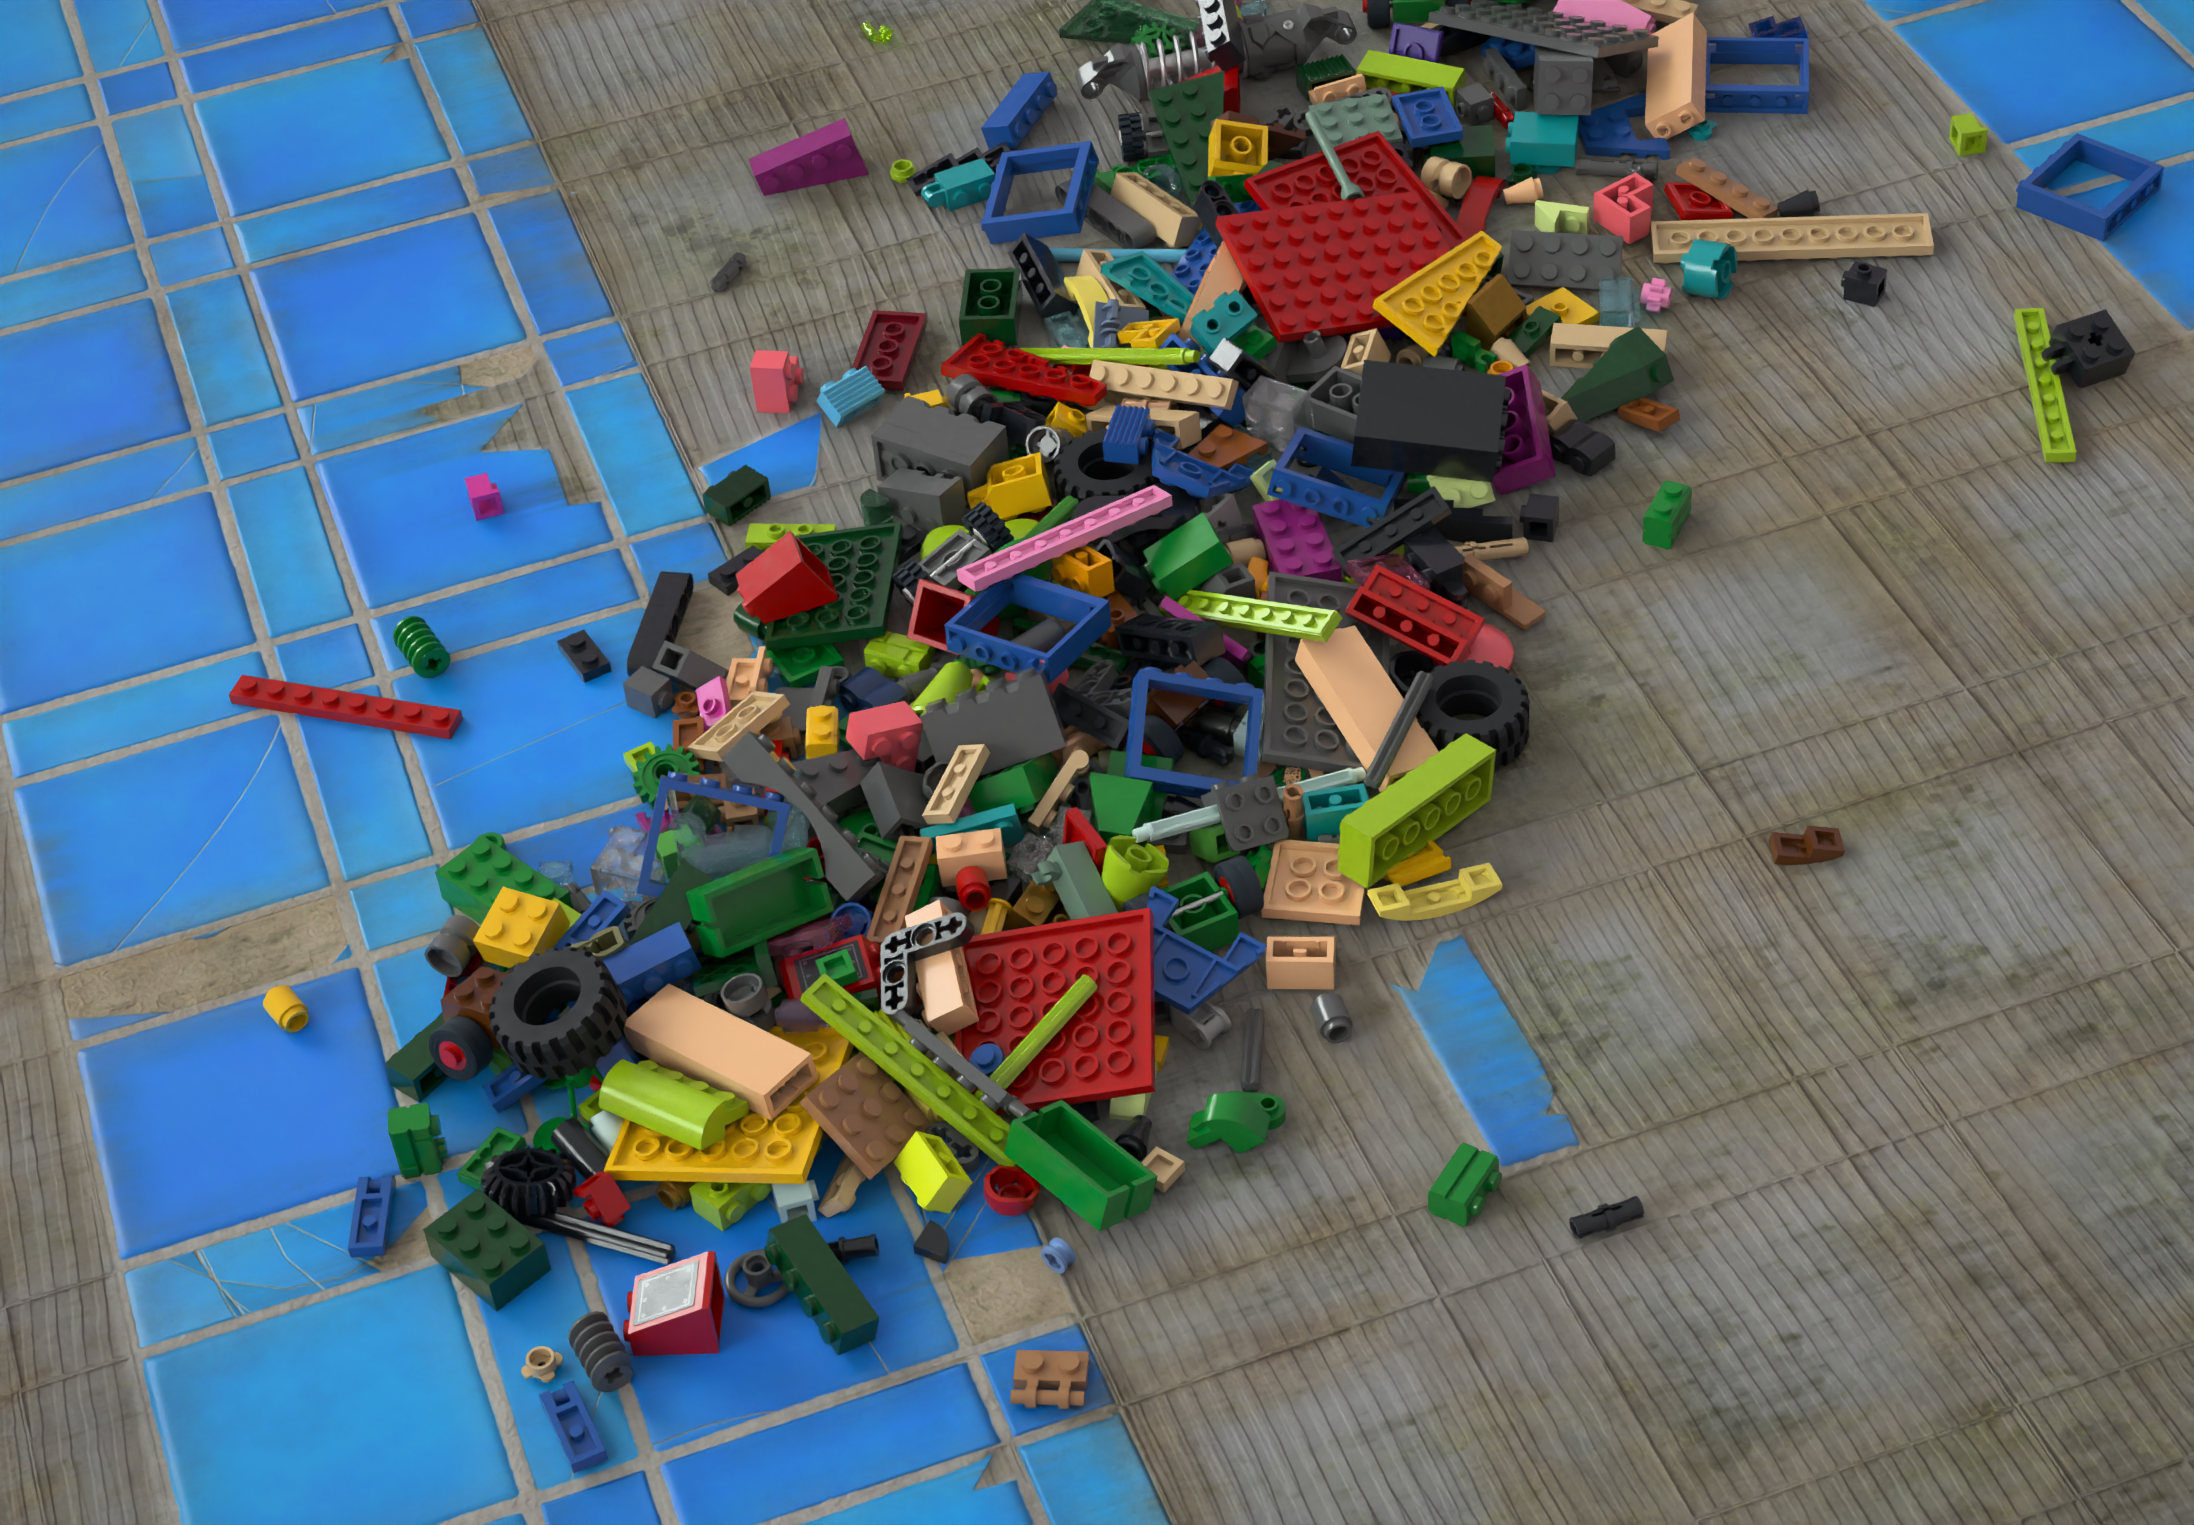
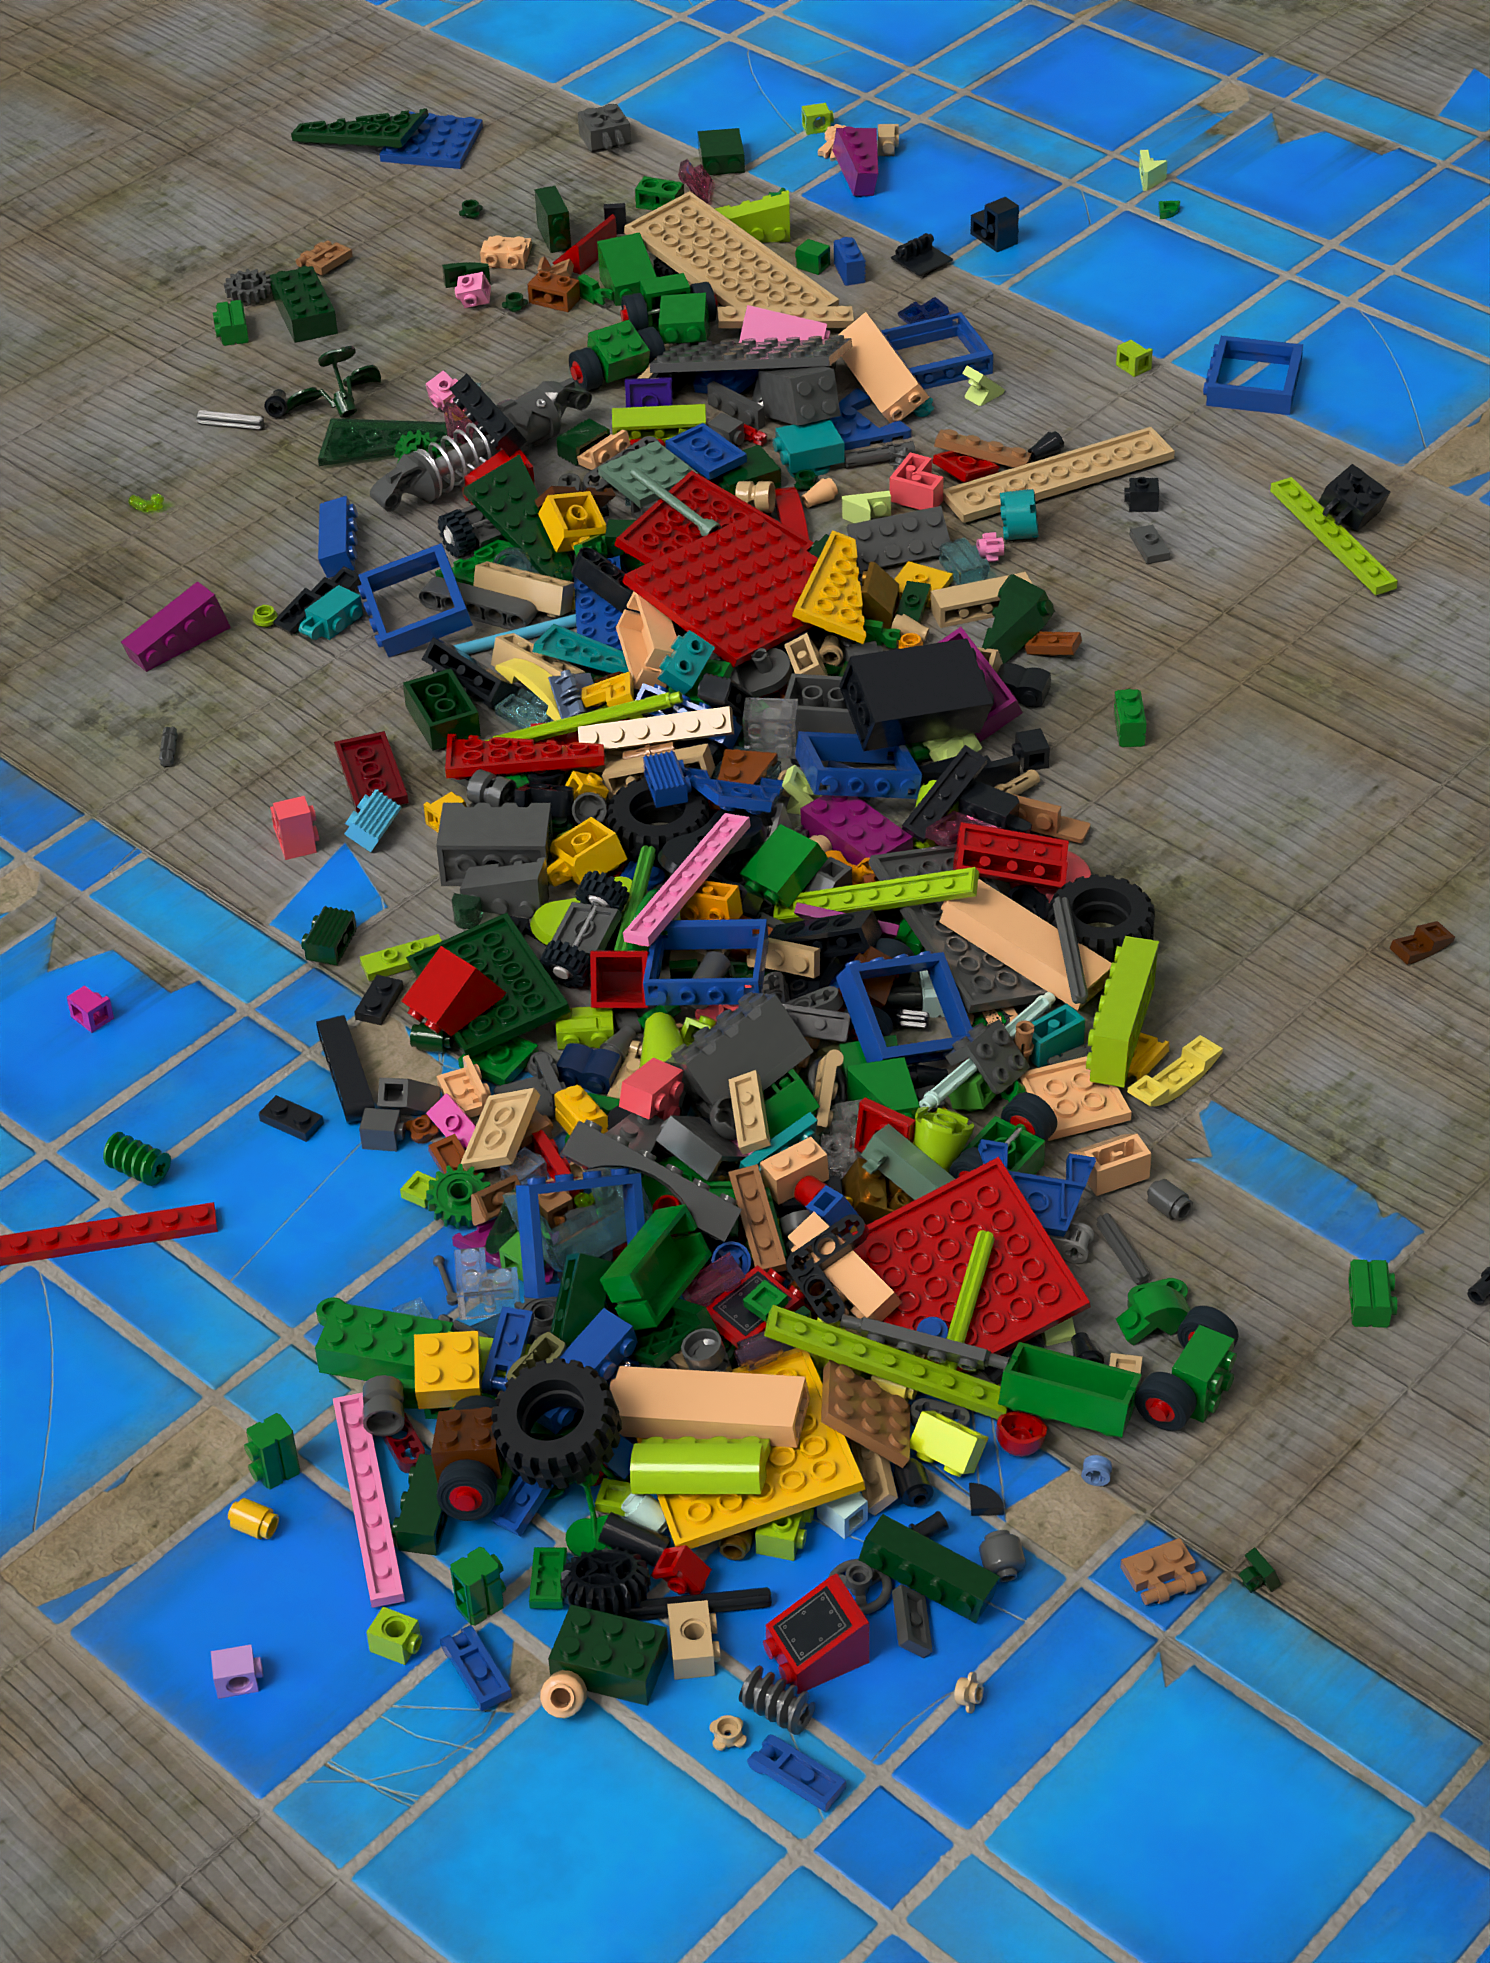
camera: 30 degrees left, 0 degrees up
none -> lavender brick [211,1644,263,1699]
none -> green brick [244,1413,300,1489]
none -> bright pink plate [333,1393,405,1608]
none -> lime brick [366,1607,422,1665]
none -> light nougat head [540,1670,587,1719]
none -> tan brick [667,1600,721,1680]
none -> tan plate [747,938,820,978]
none -> blue brick [806,1185,859,1238]
none -> dark grey plate [892,1584,933,1658]
none -> black brick [894,1458,934,1507]
none -> tan plate [954,1672,983,1713]
none -> yellowish green slope [962,366,1005,406]
none -> dark grey head [979,1530,1026,1582]
none -> dark grey plate [1130,525,1170,564]
none -> brick [1135,1306,1239,1431]
none -> dark green tile [1239,1547,1282,1593]

